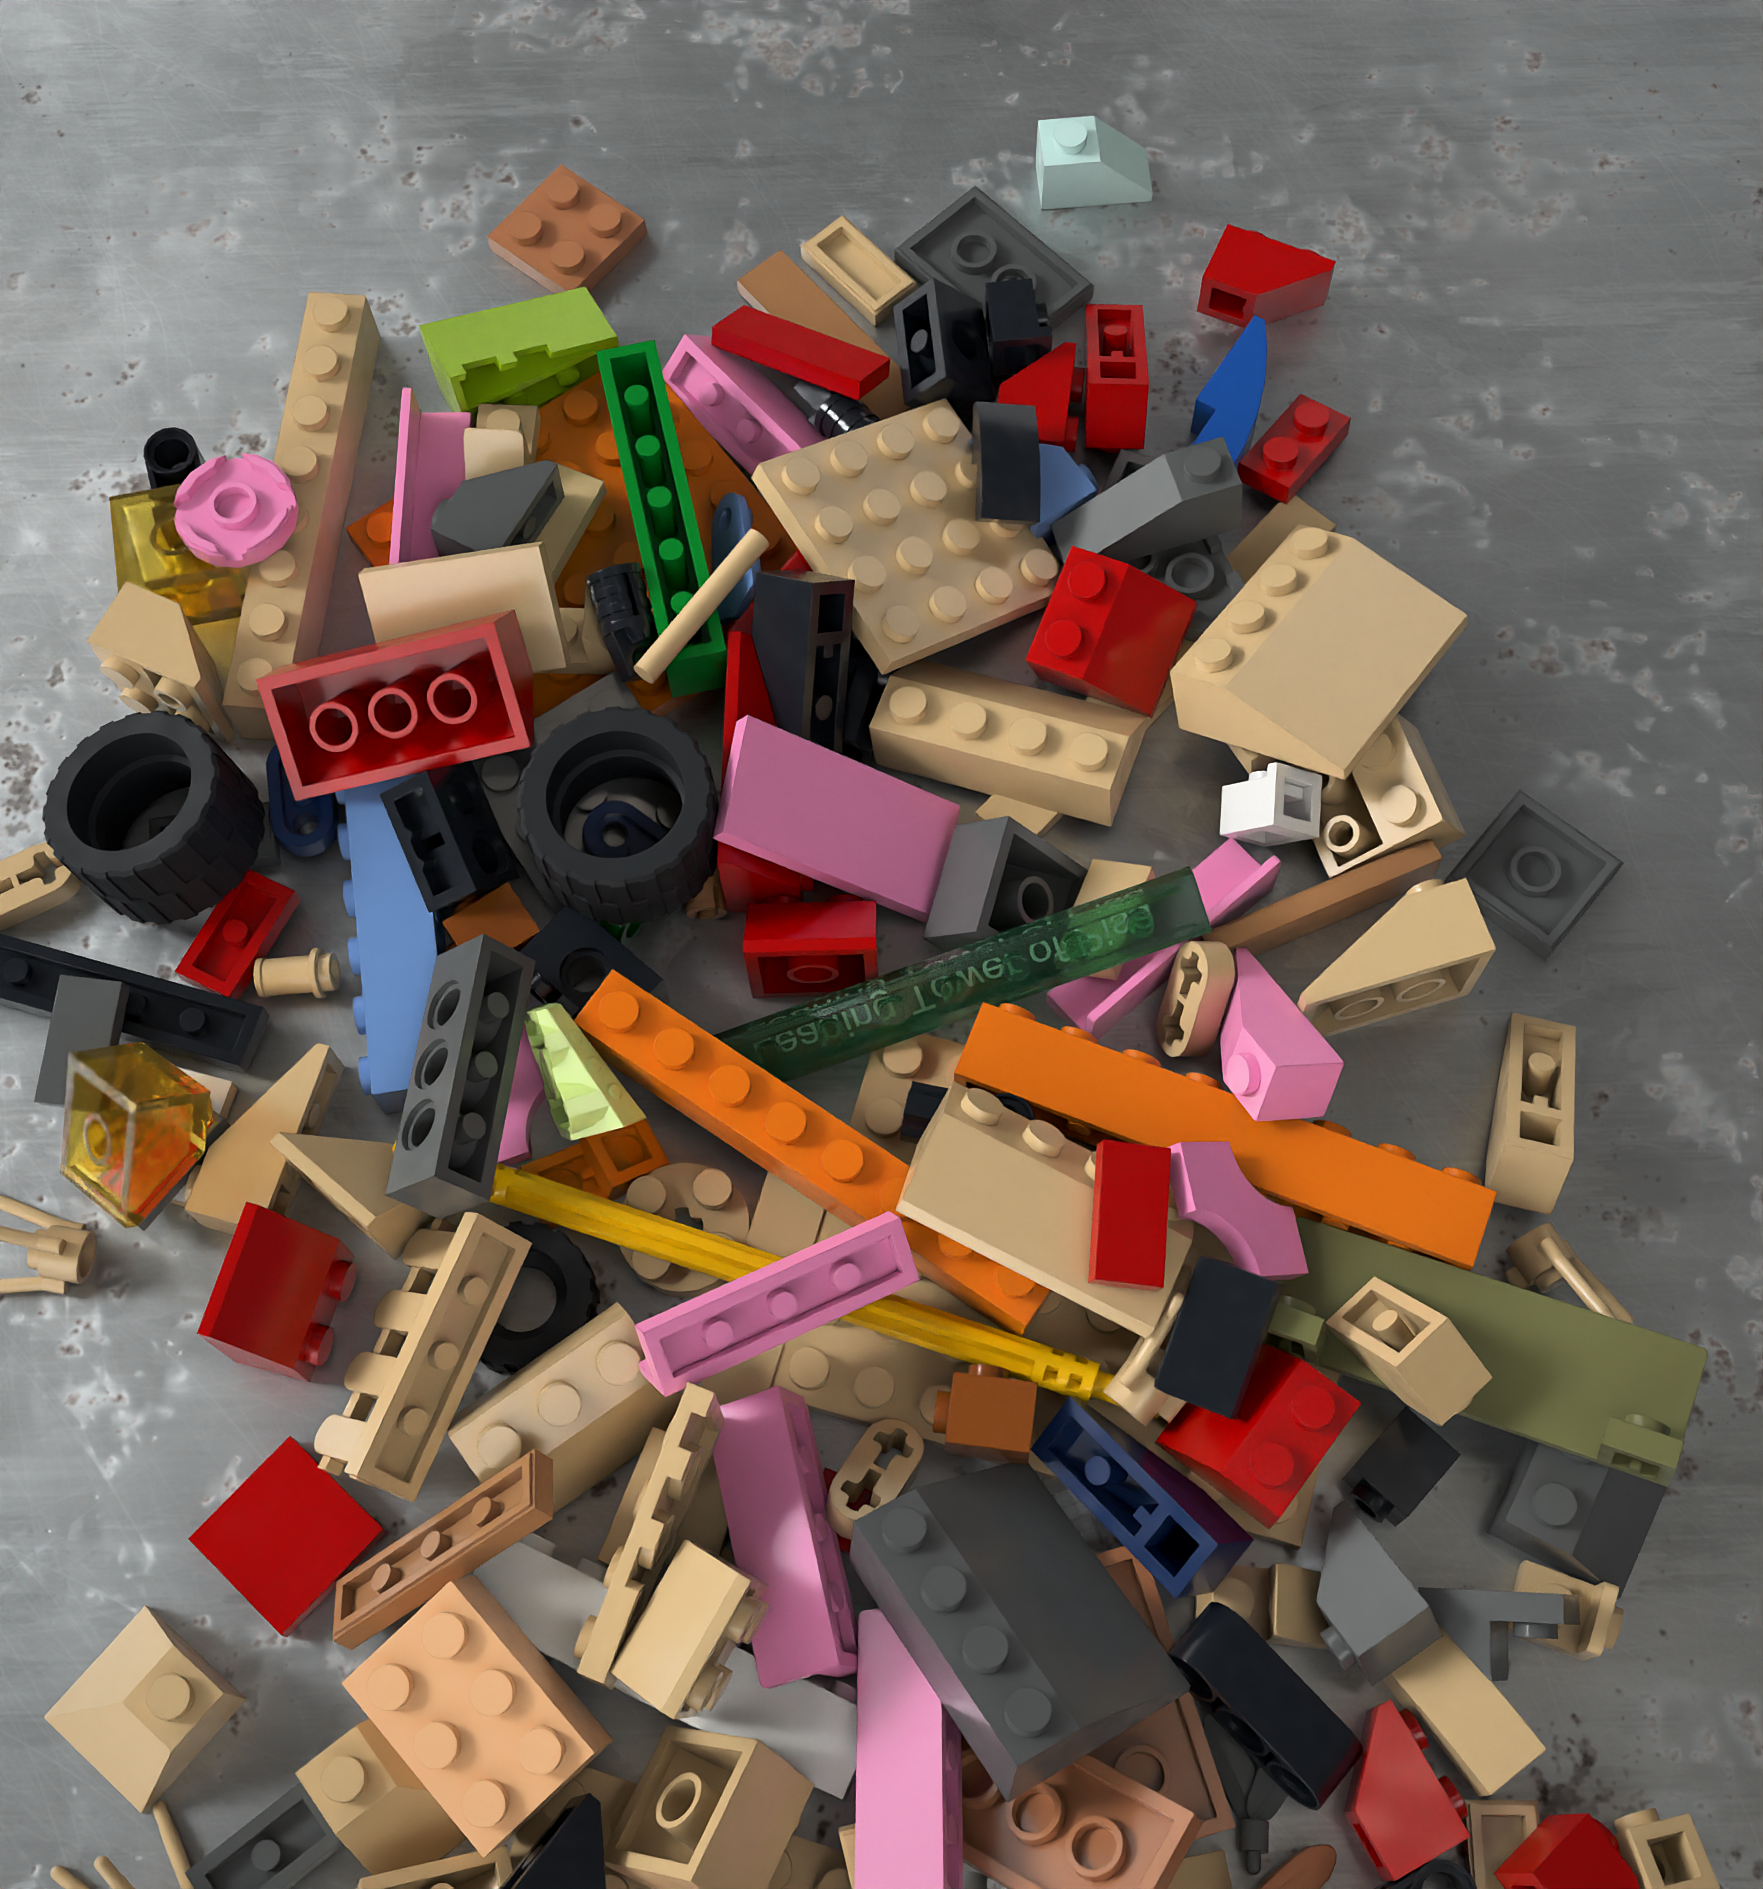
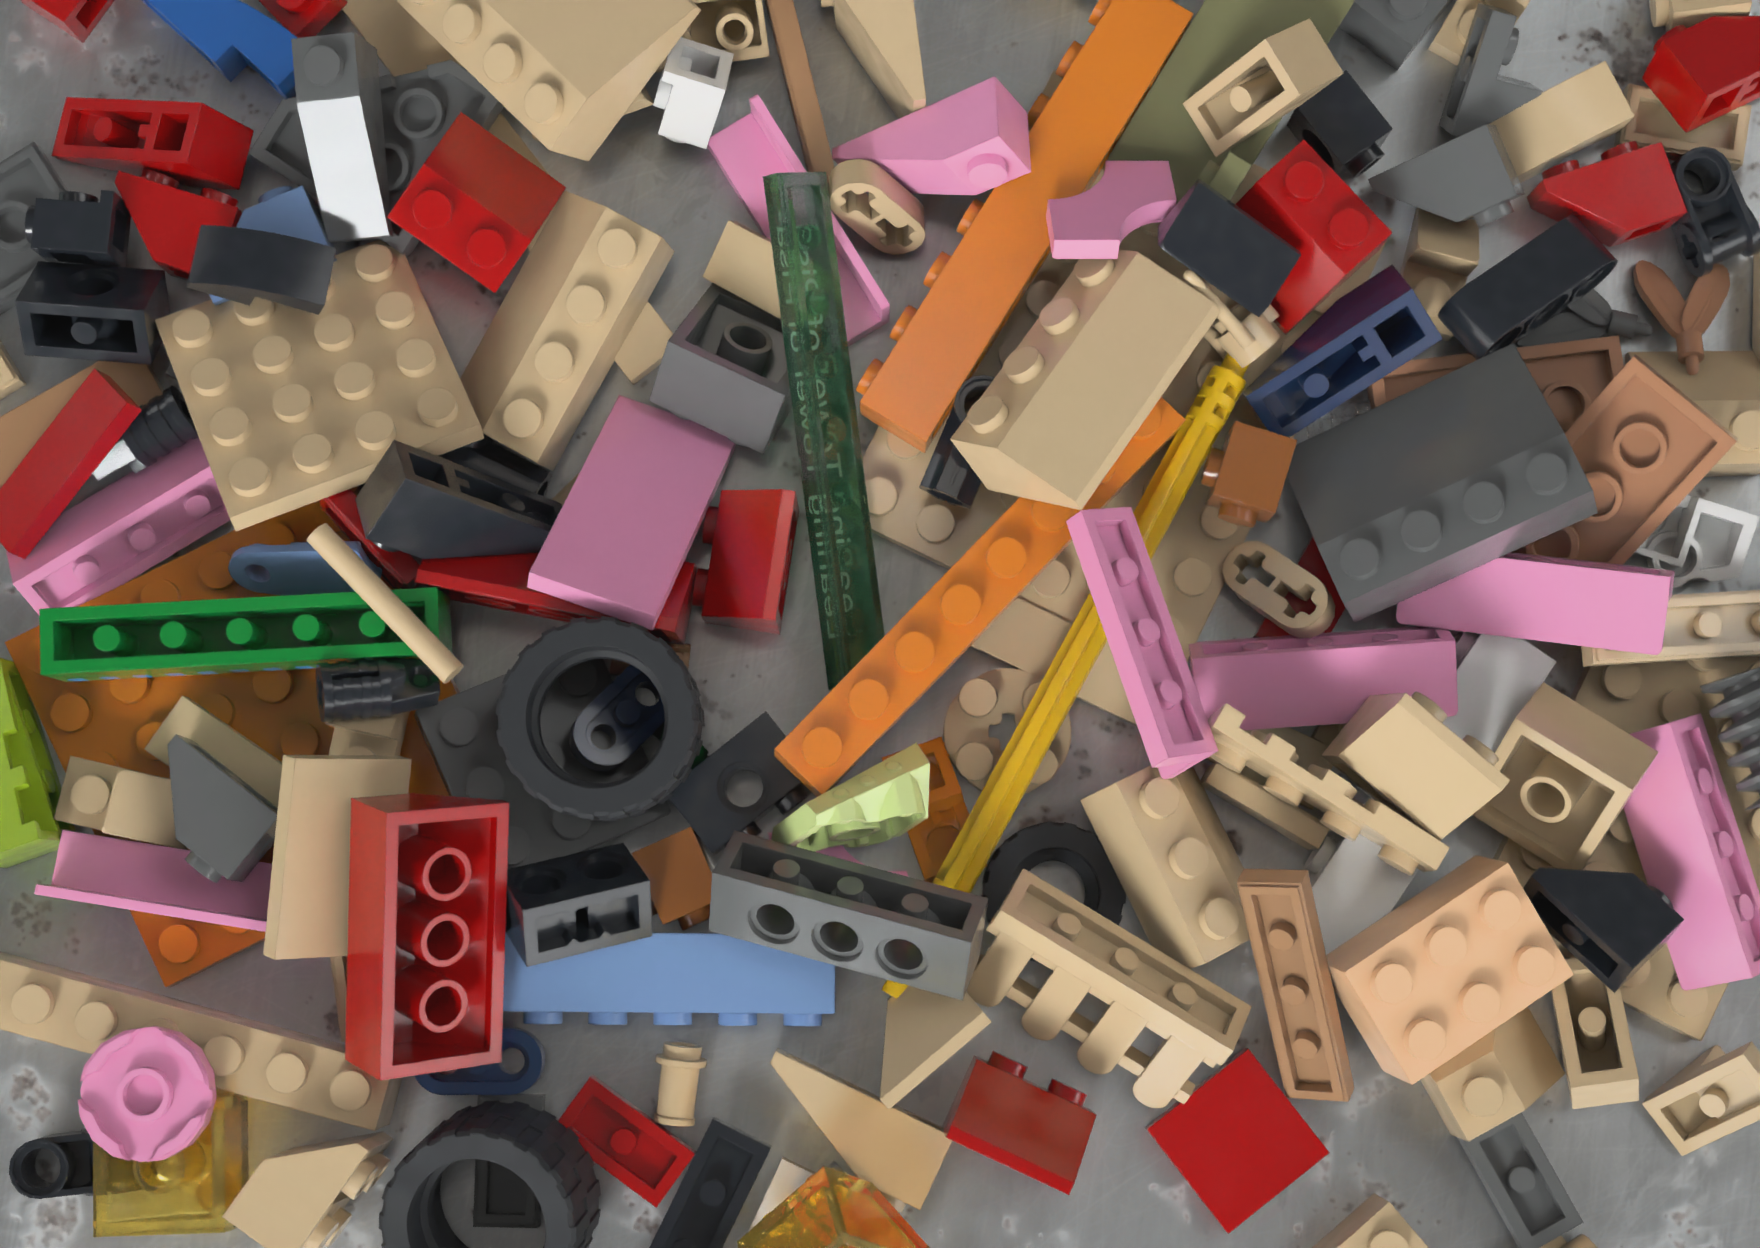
camera: 85 degrees left, 15 degrees up
red tile [1088,1139,1171,1292] -> none

